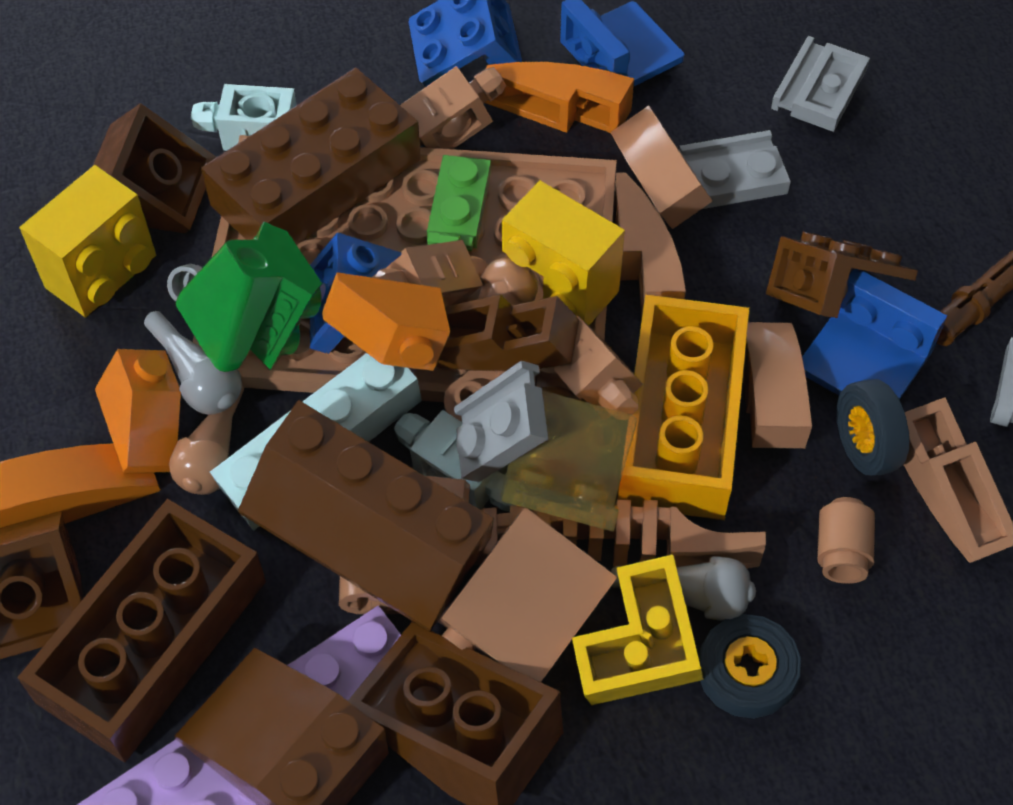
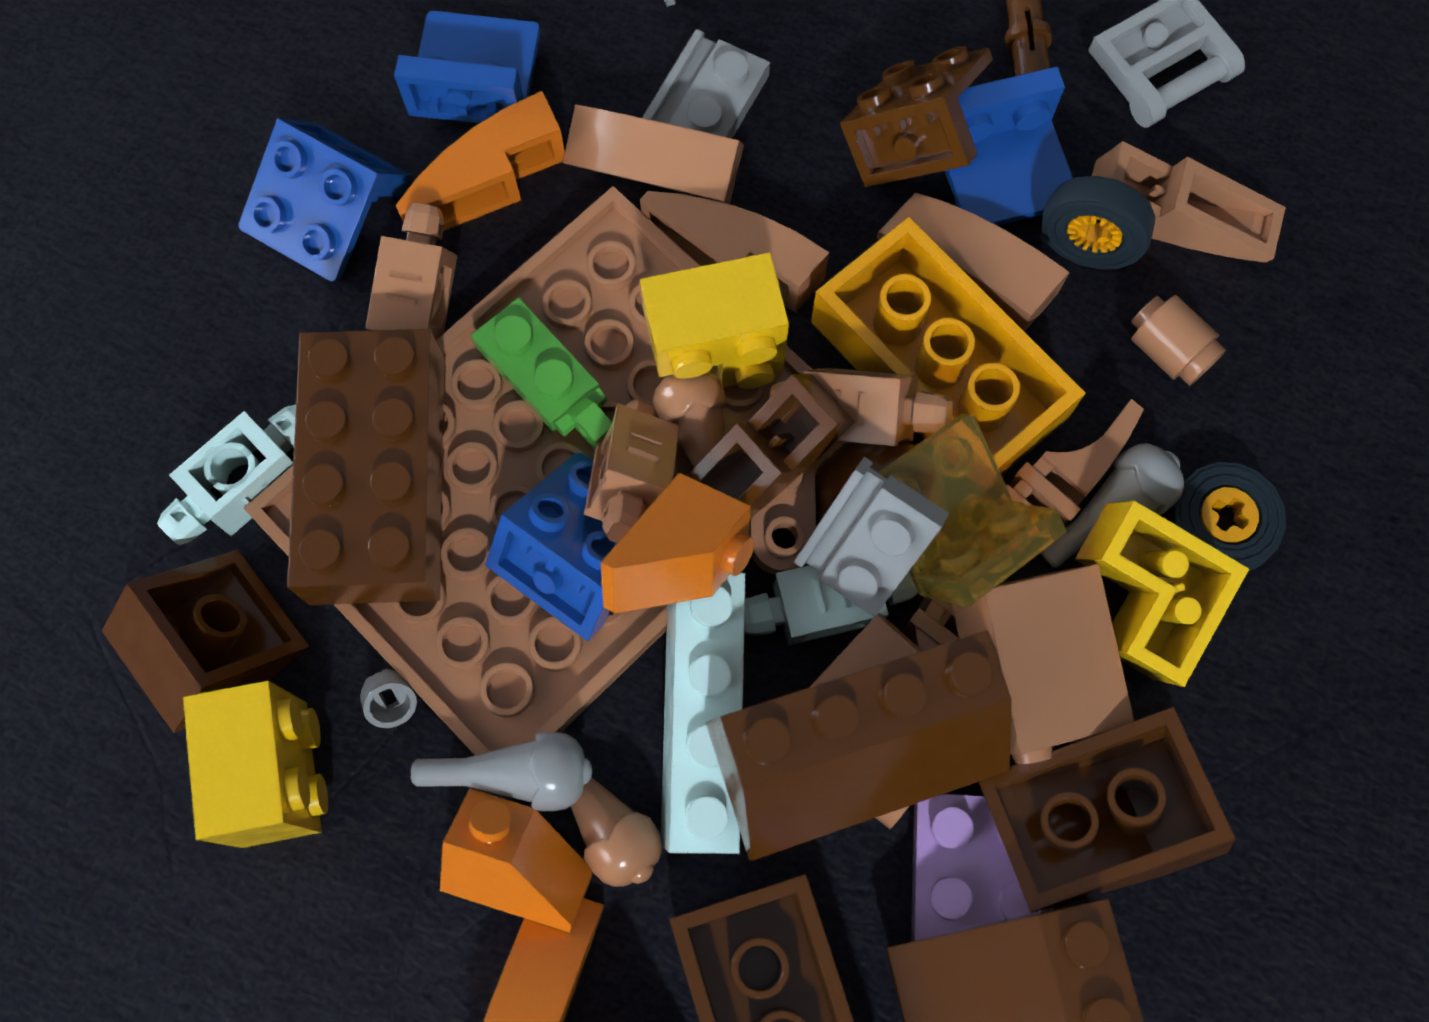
camera: 50 degrees left, 15 degrees up
green piece [175,221,322,372] -> none

